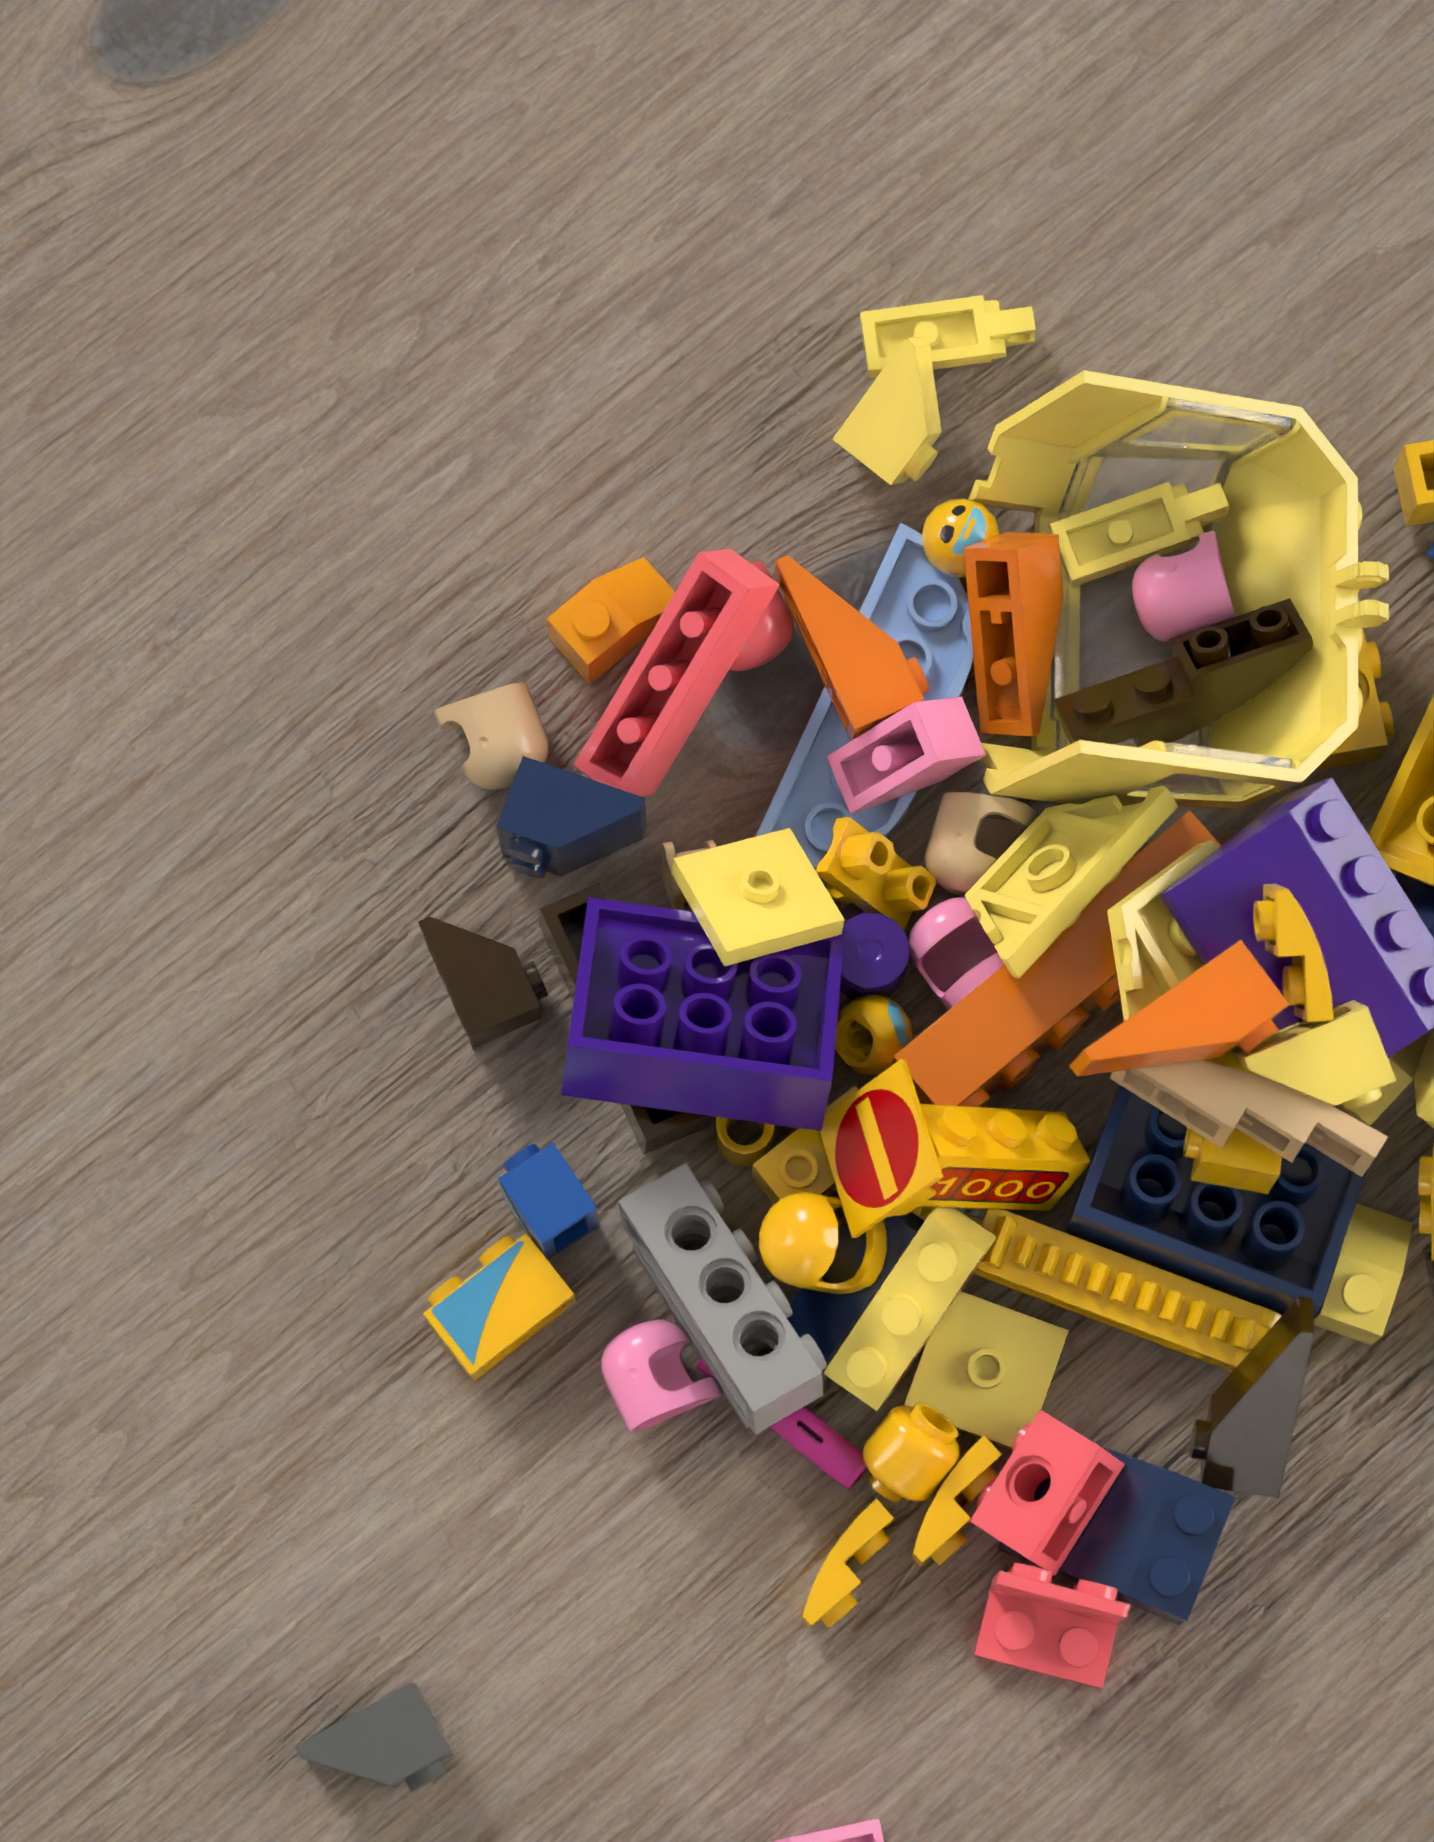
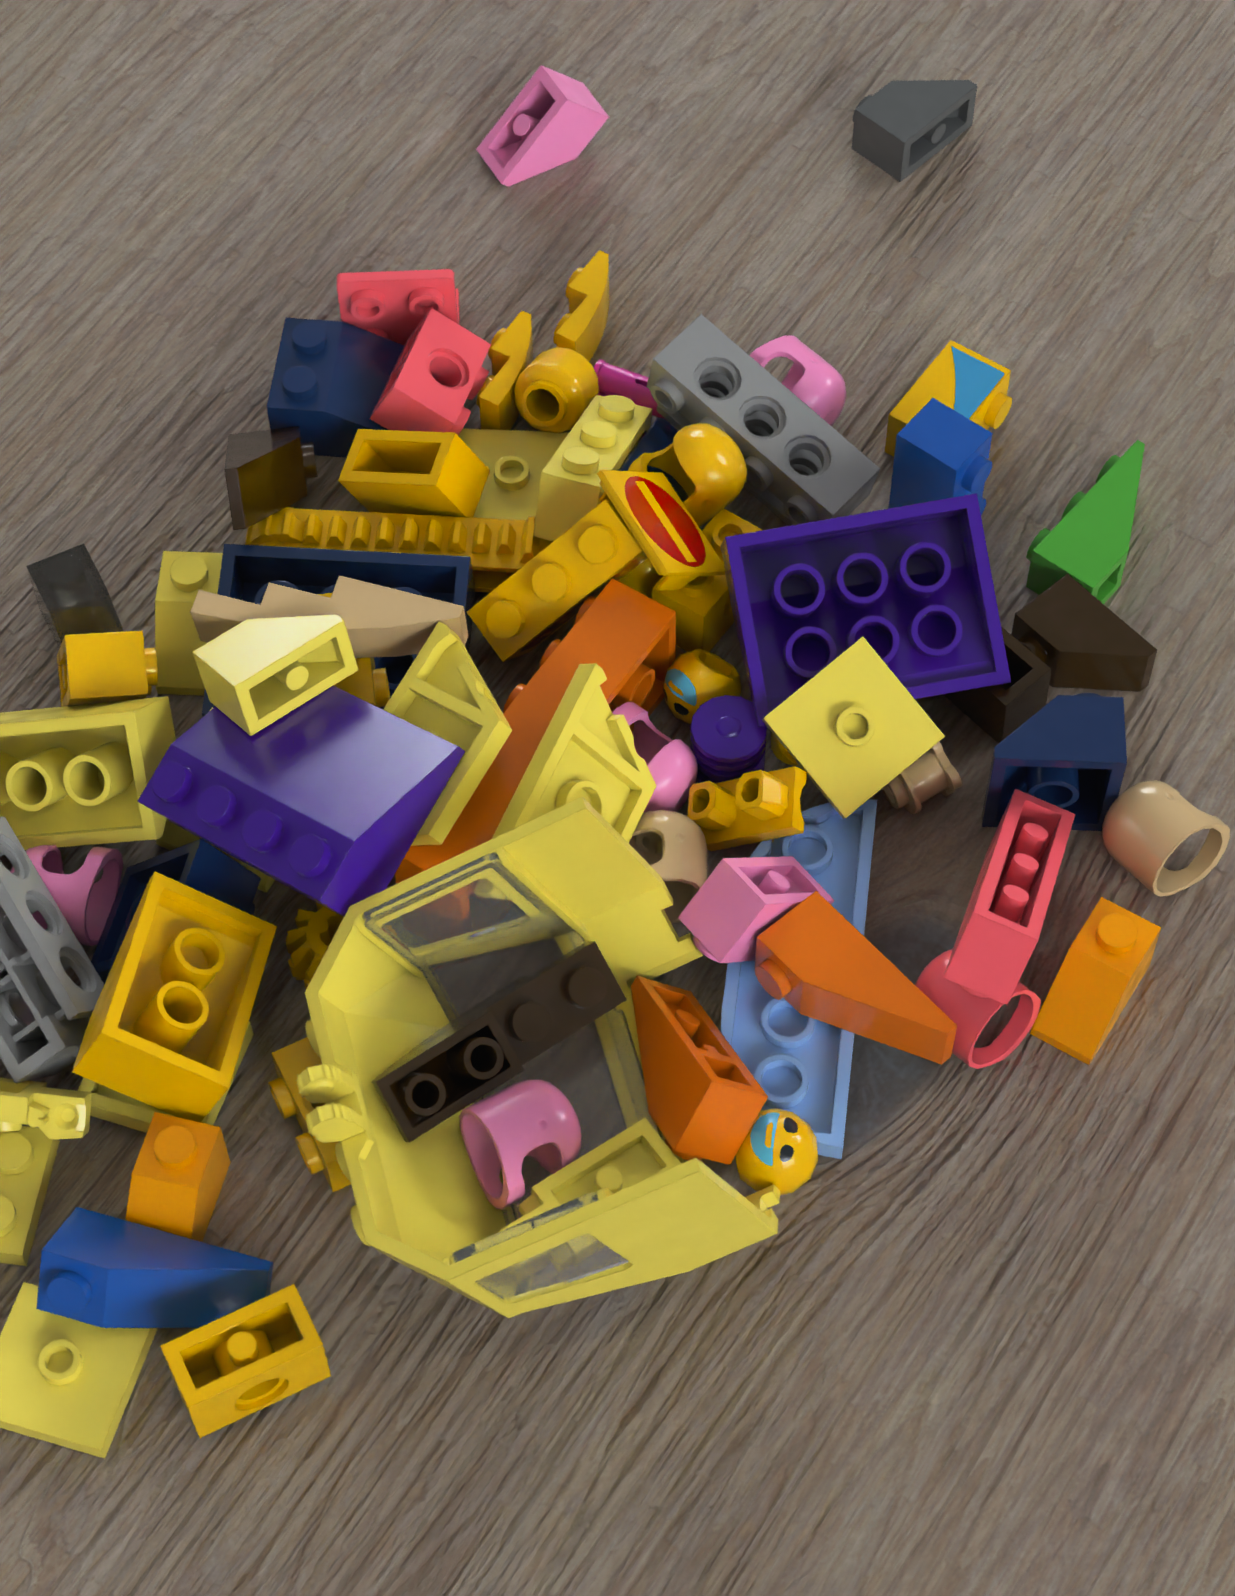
camera: 165 degrees right, 20 degrees down
light yellow slope [832,337,942,485] -> none
light yellow hinge [860,295,1036,379] -> none
orange slope [1069,940,1289,1077] -> none
yellow slope [1253,884,1334,1022] -> none
none -> yellow brick [338,429,490,517]
none -> bright green slope [1026,440,1145,604]

